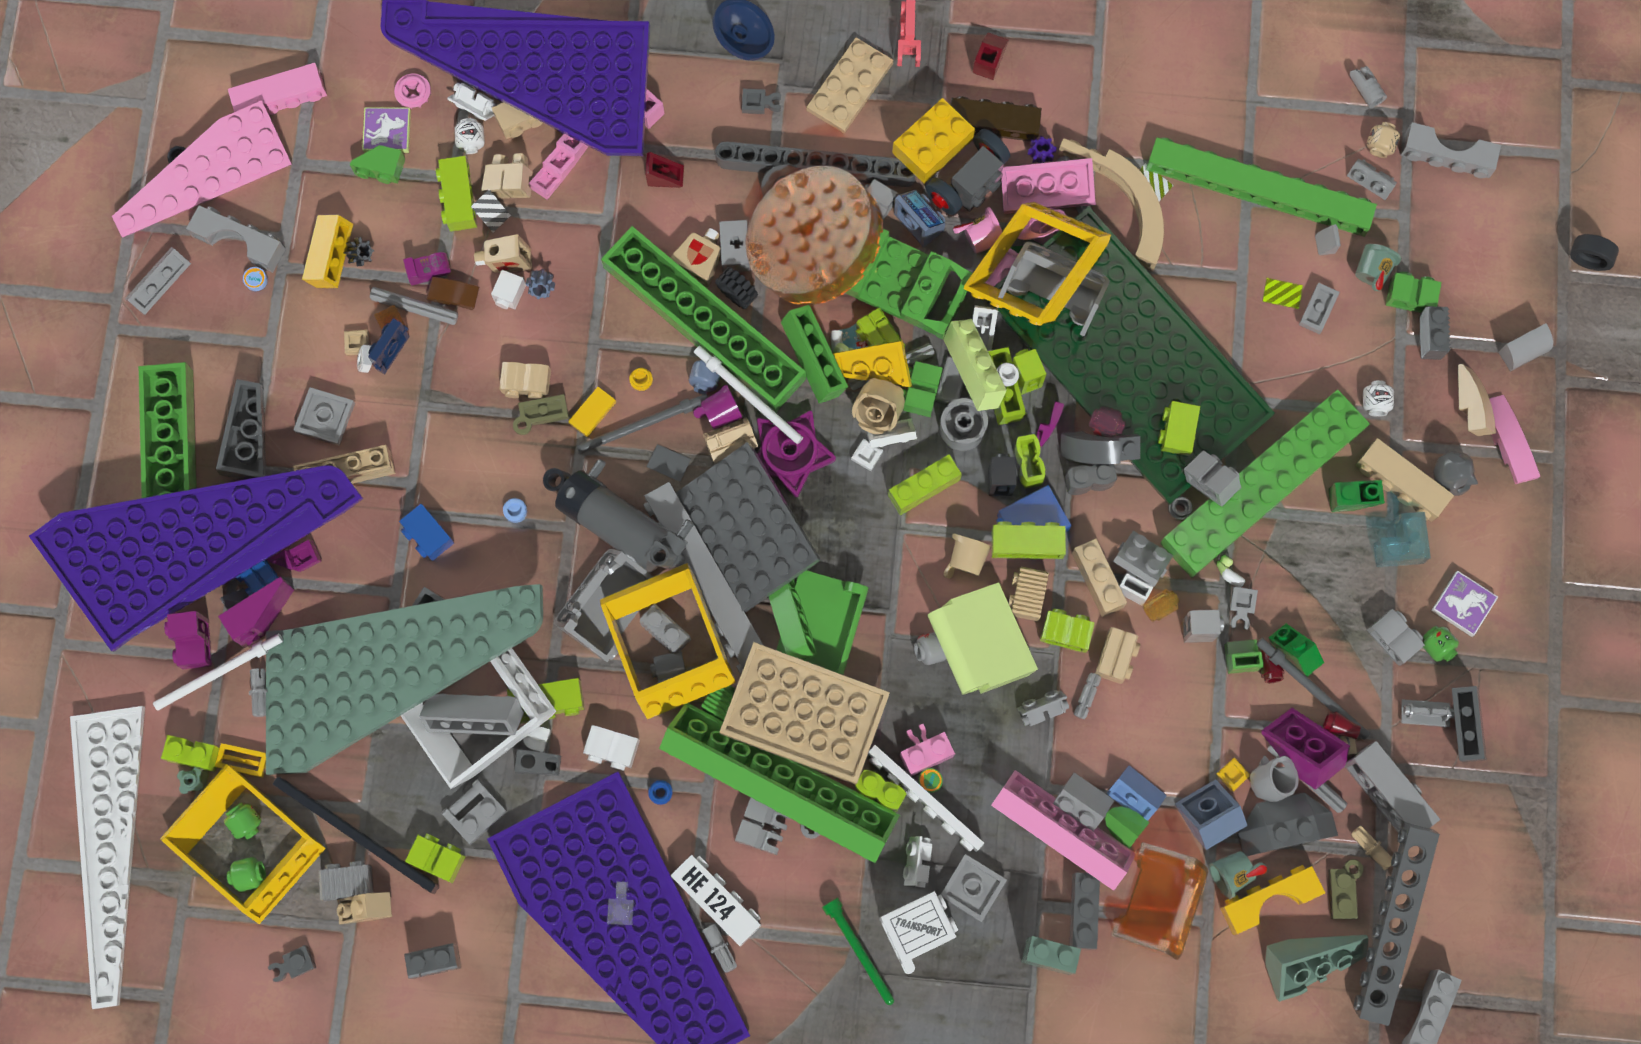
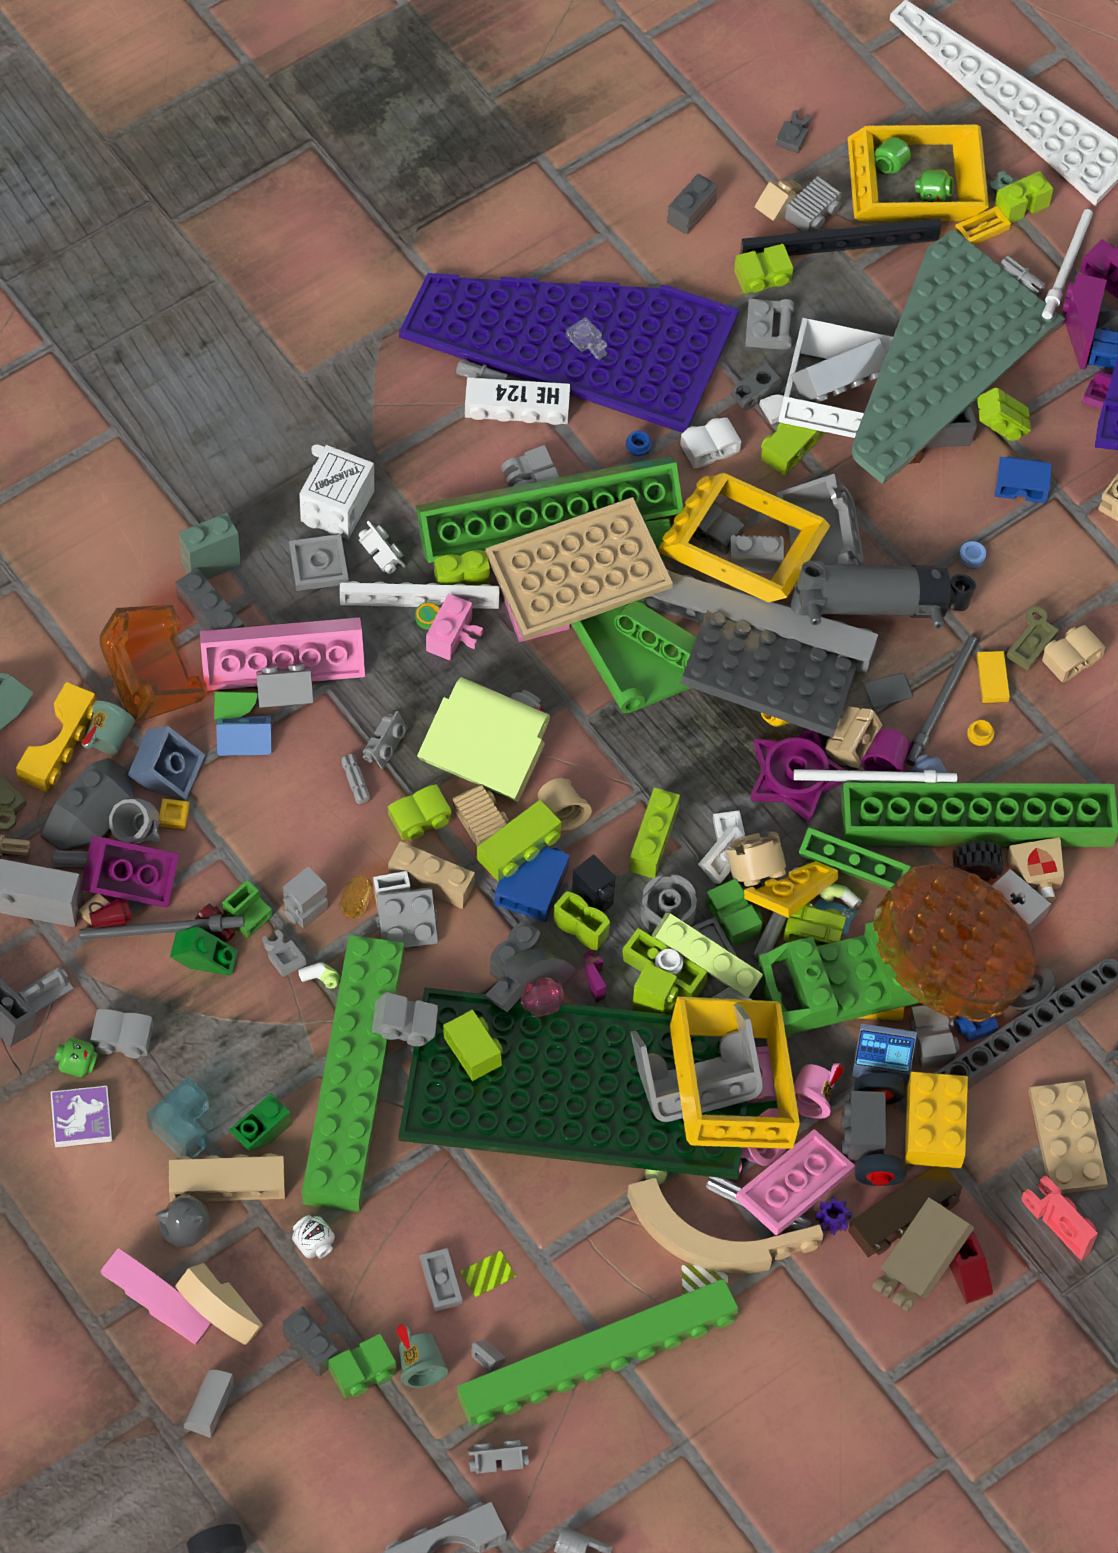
camera: 135 degrees right, 15 degrees down
green piece [822,897,894,1005] -> none
tan brick [1095,627,1140,684] -> none
dark grey plate [1168,496,1192,520] -> none
tan head [1367,122,1400,158] -> none
none -> dark tan tile [872,1198,974,1312]
none -> lime brick [977,388,1031,441]

